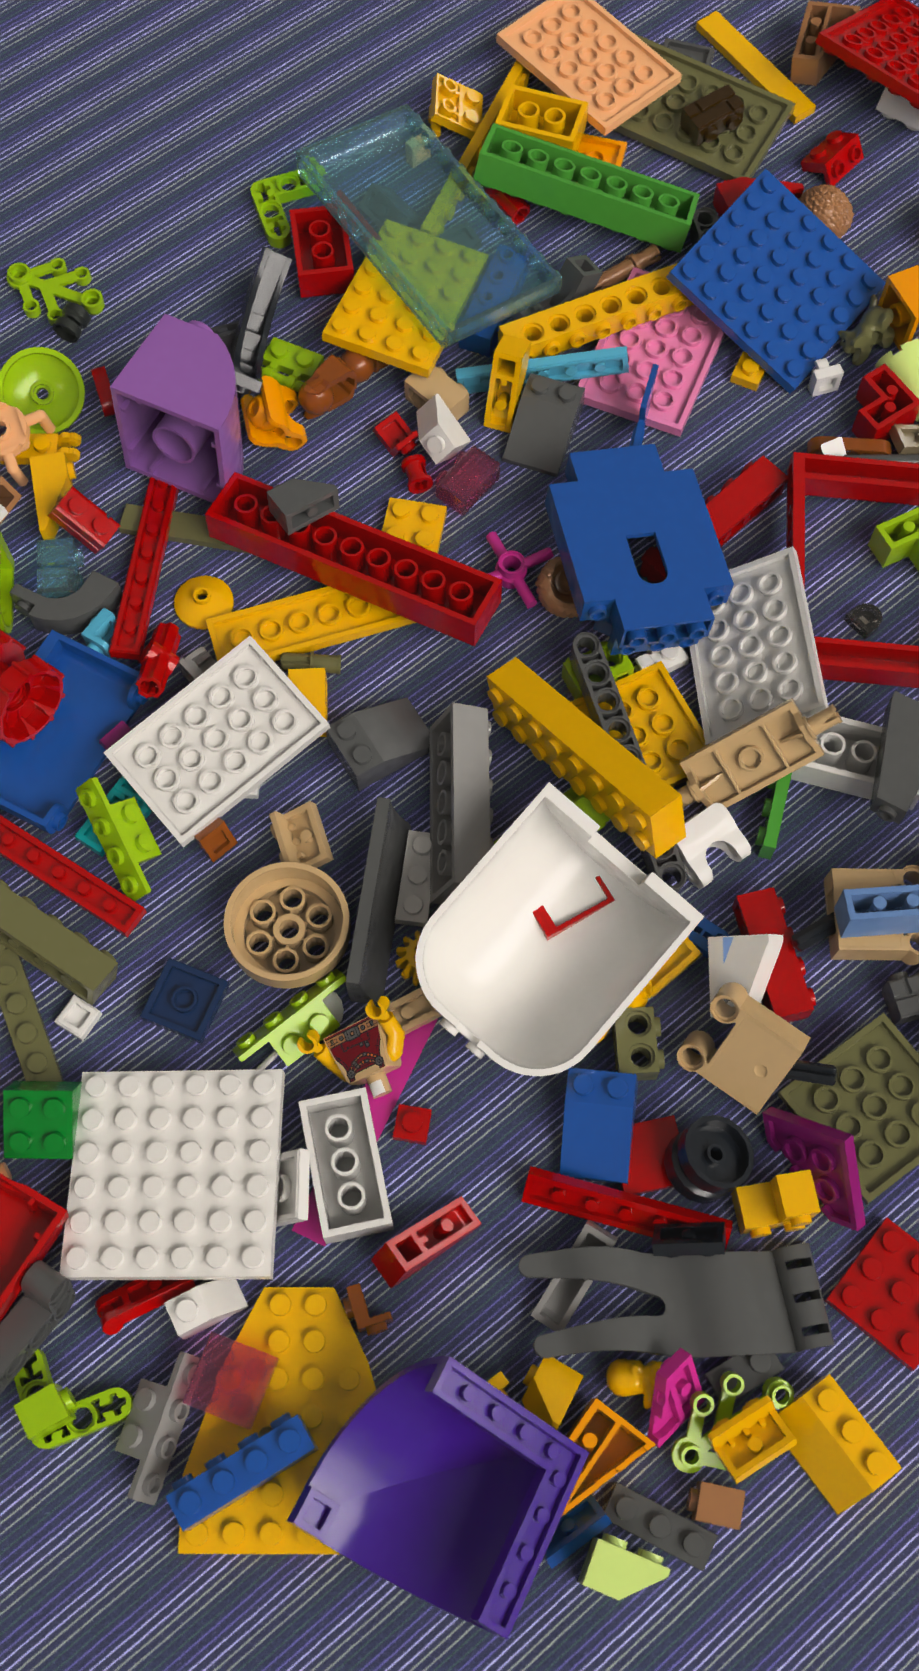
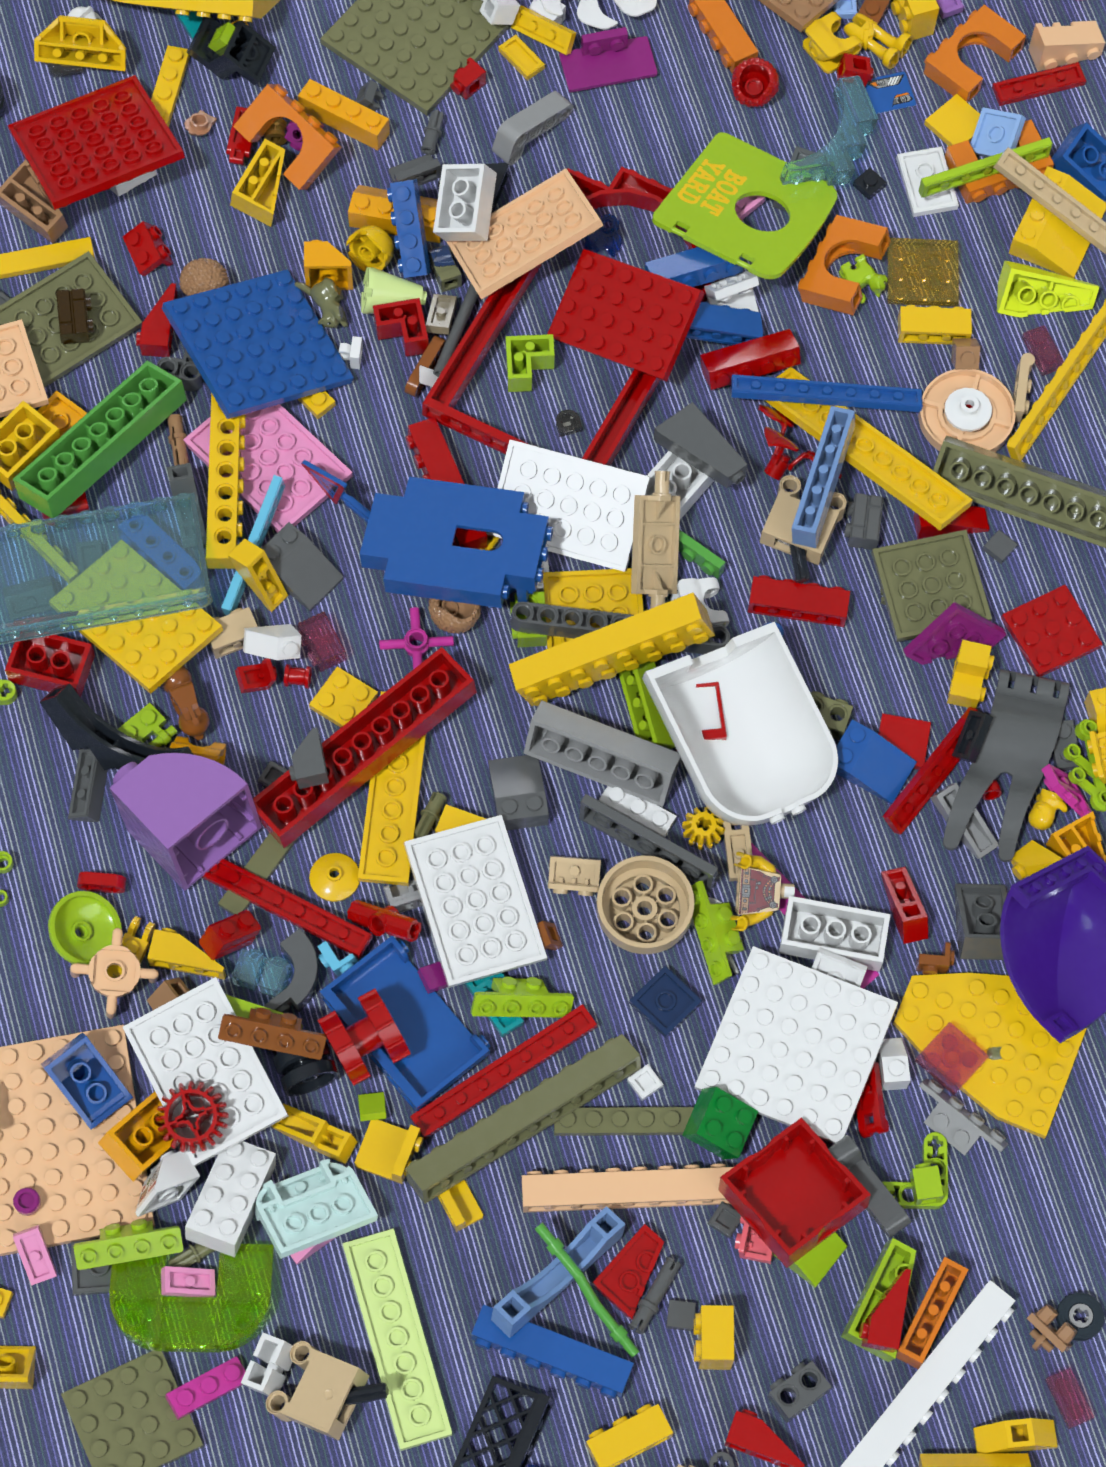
camera: 70 degrees left, 0 degrees up
pearl dark grey wheel [53,302,91,343] -> none
blue brick [165,1413,319,1531] -> none
red plate [393,1104,432,1145] -> none
black wheel [664,1115,754,1204] -> none
tan piece [676,982,837,1115] -> none
white slope [708,934,783,1023] -> none
none -> dark grey slope [954,884,1007,960]
none -> red hinge [982,780,1002,800]

